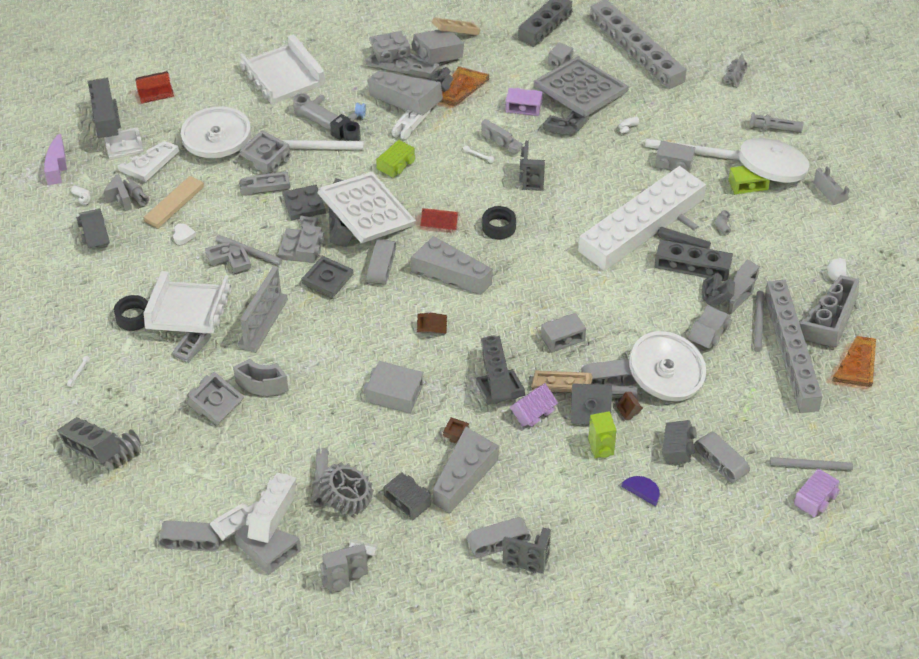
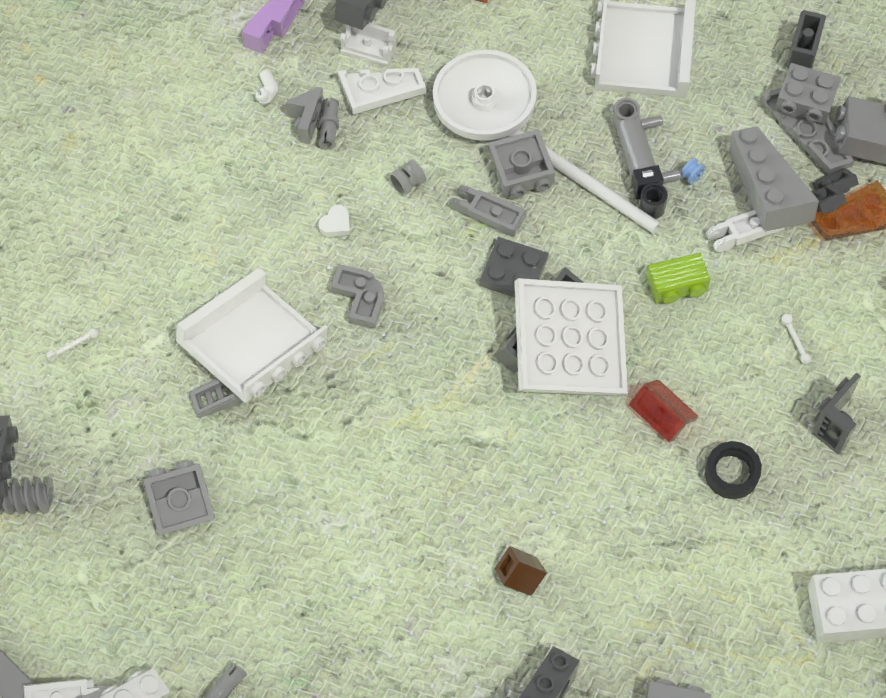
camera: 40 degrees right, 15 degrees up
dark grey brick [76,208,110,248] -> none
black tyre [114,295,148,331] -> none
tan tile [143,176,204,229] -> none
light grey bar [216,234,282,265] -> none
light grey brick [233,359,289,396] -> none
light grey fence [238,266,288,353] -> none
light grey plate [278,225,324,263] -> none
light grey tile [300,216,318,228] -> none
dark grey plate [302,256,354,298] -> none
light grey brick [363,361,424,414] -> none
light grey beam [367,239,396,284] -> none
light grey wedge [411,236,493,295] -> none
light grey hinge [481,119,523,154] -> none
none -> light grey wheel [389,159,426,196]
none -> dark grey brick [786,10,826,69]

